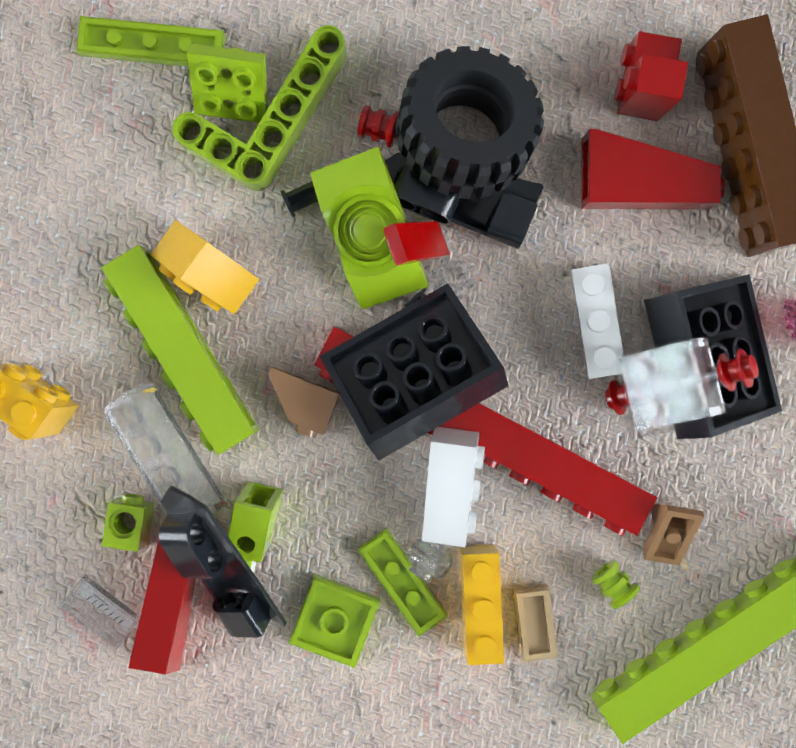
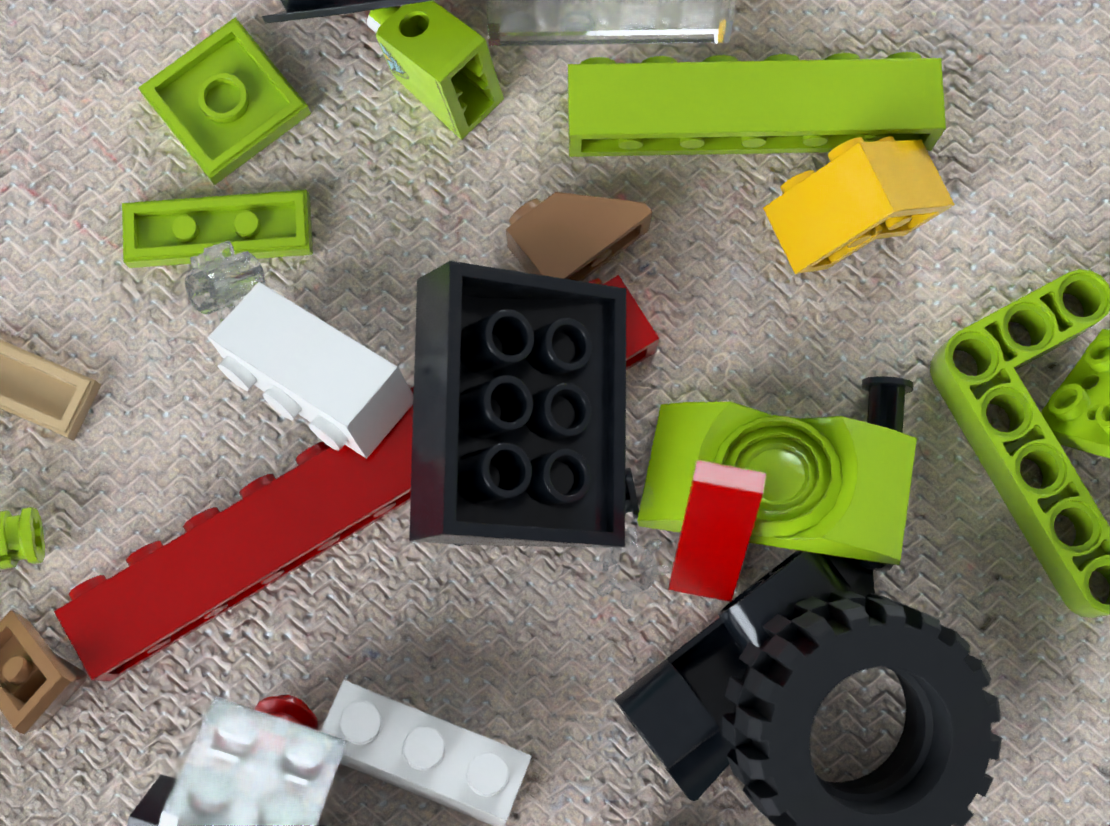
camera: 120 degrees right, 10 degrees down
red bush [357,105,399,148] -> none
yellow brick [459,544,504,665] -> none

